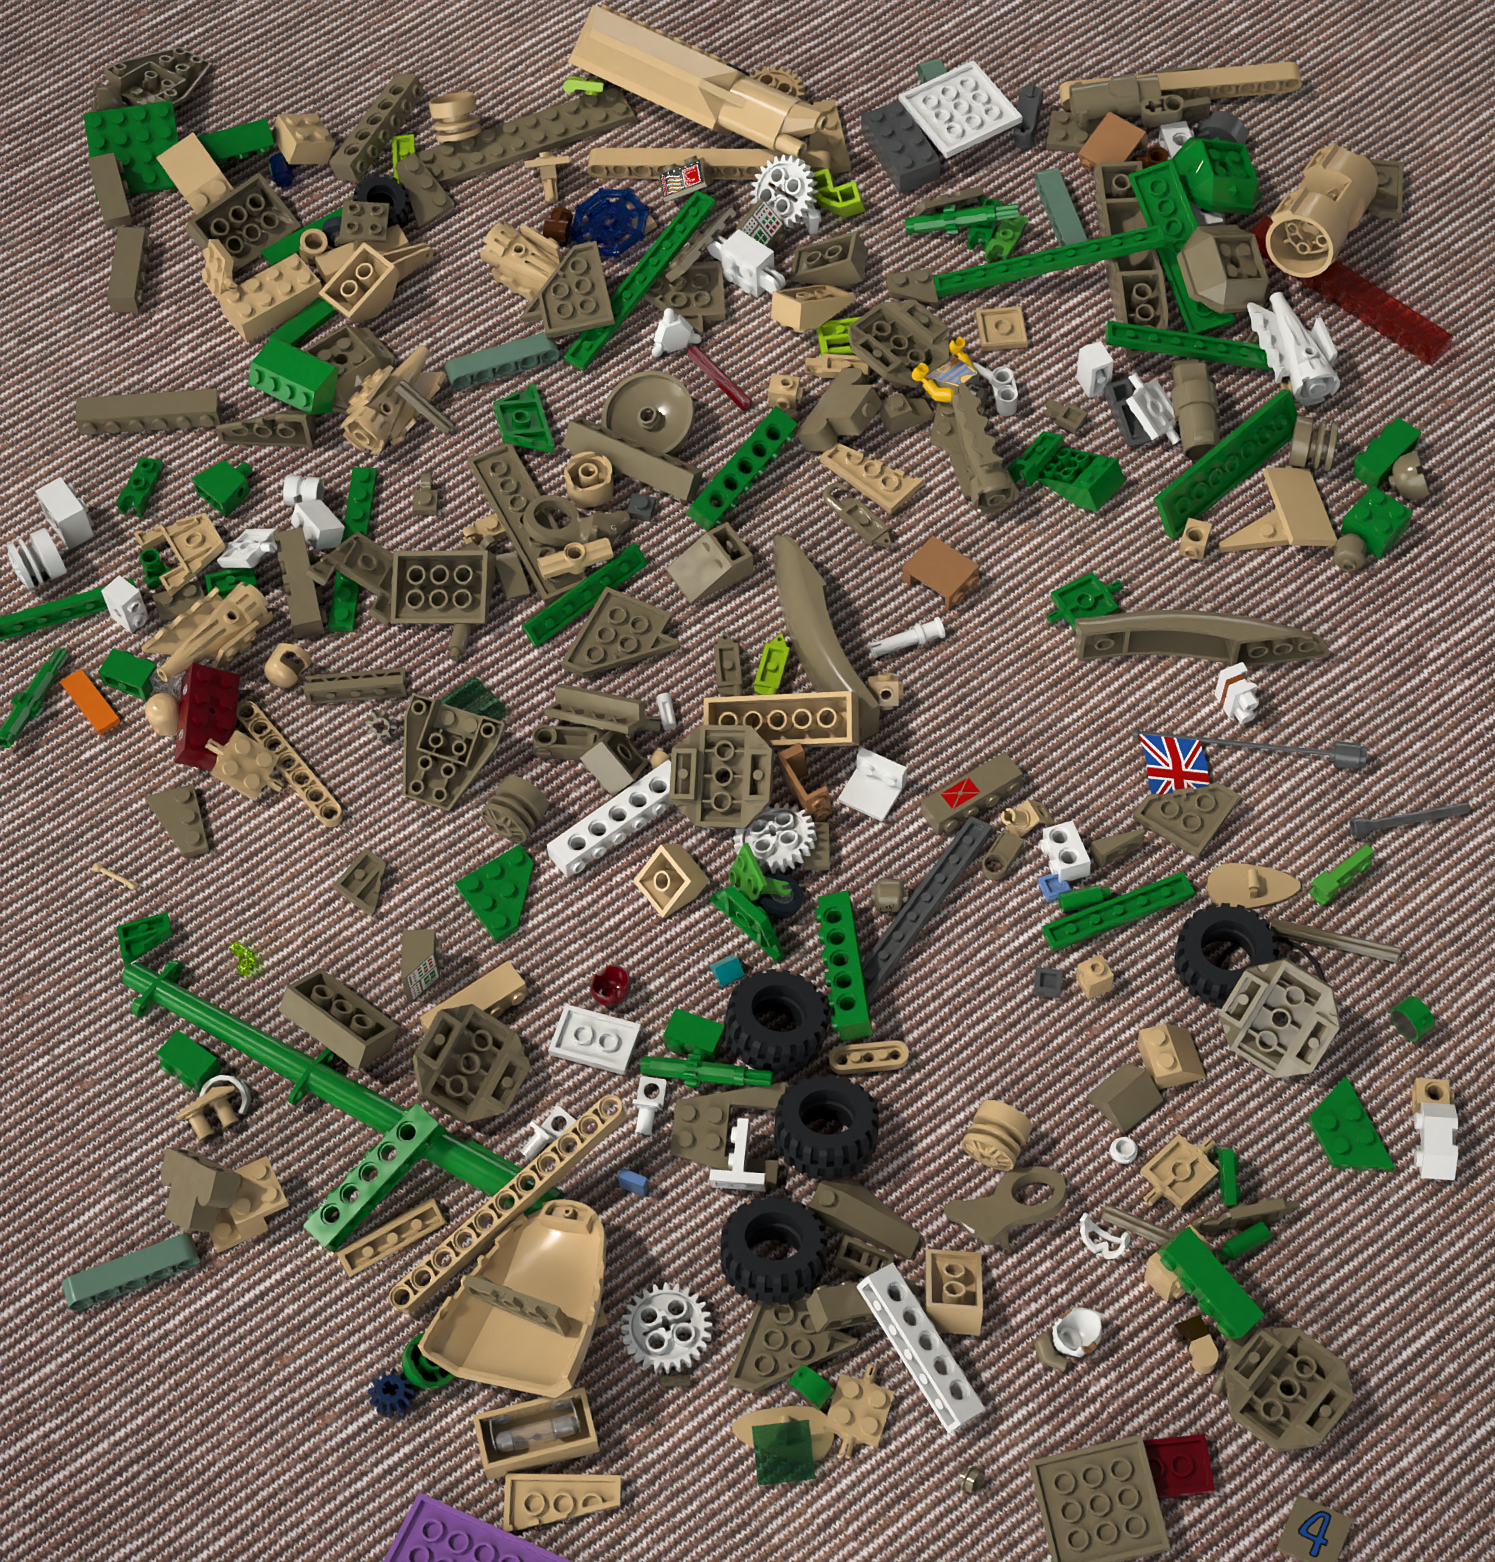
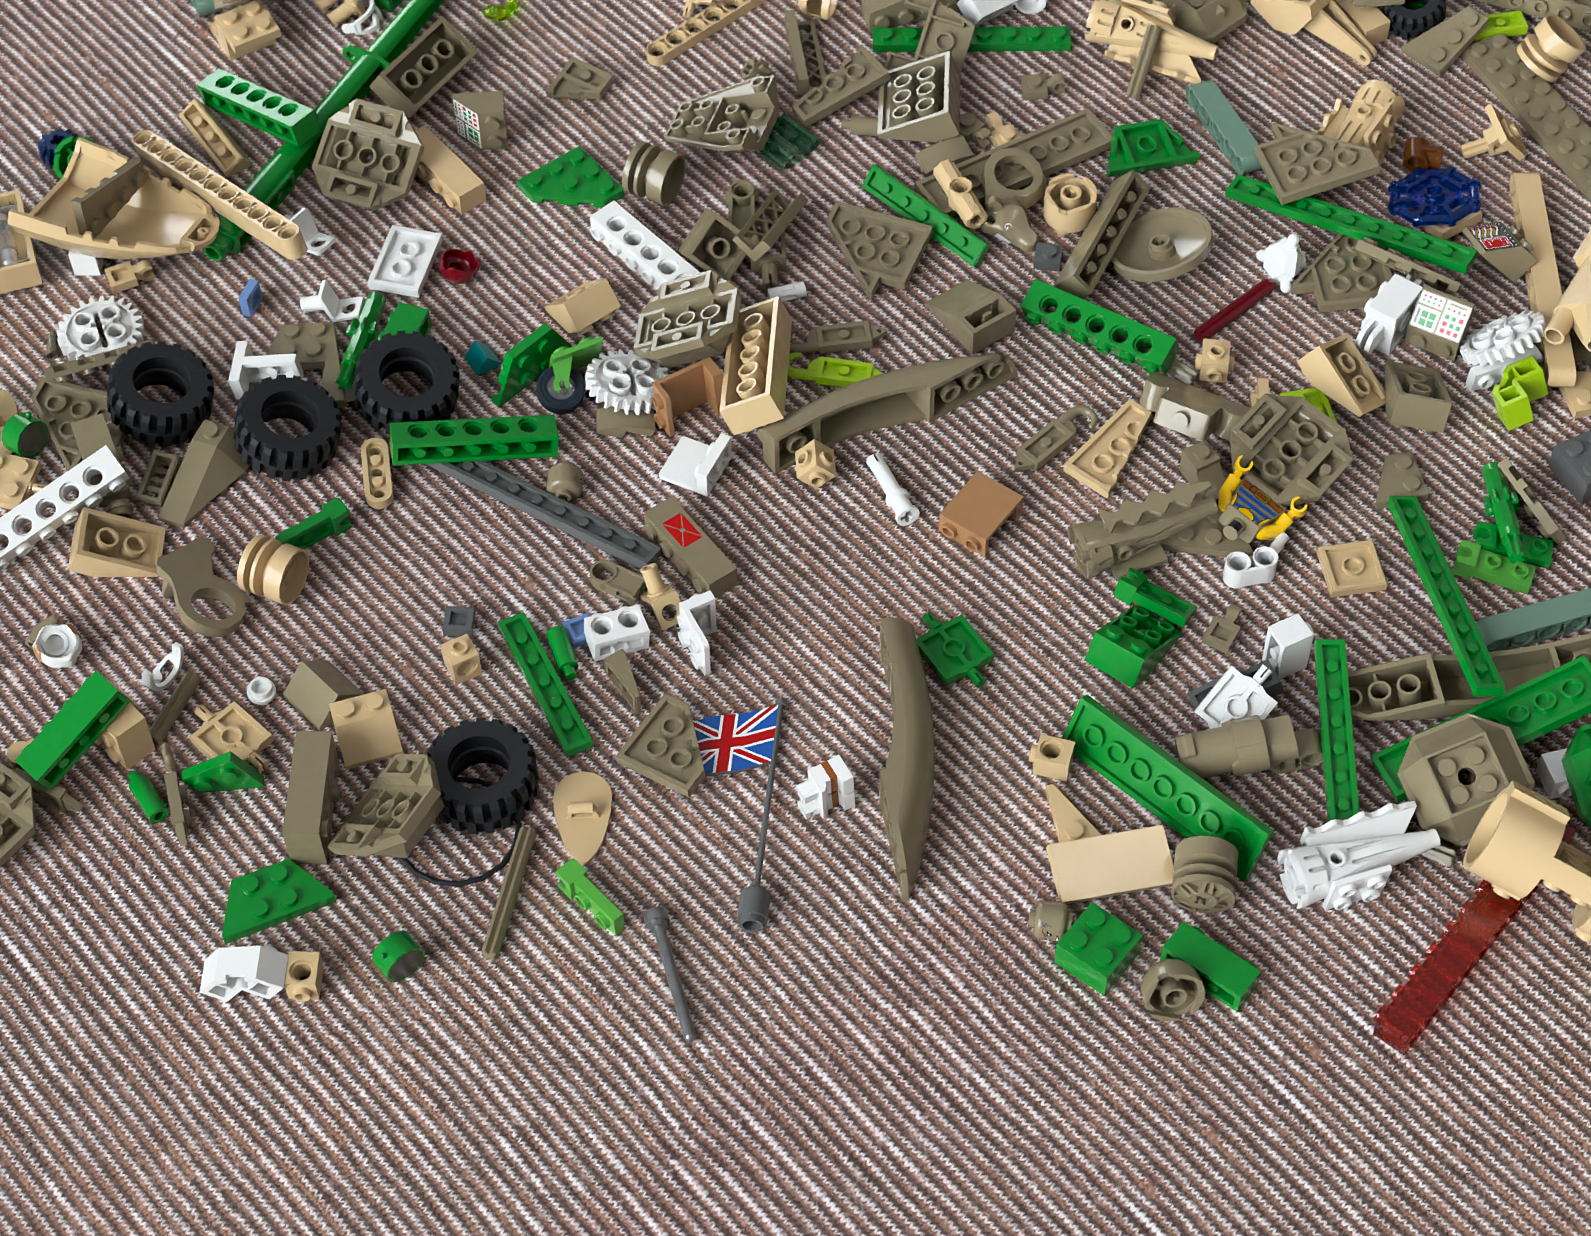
camera: 85 degrees right, 5 degrees down
none -> dark tan wing [43,339,155,382]
none -> green plate [275,498,353,550]
none -> dark tan brick [282,731,340,865]
none -> white bracket [677,590,717,676]
none -> dark tan wing [792,45,890,127]

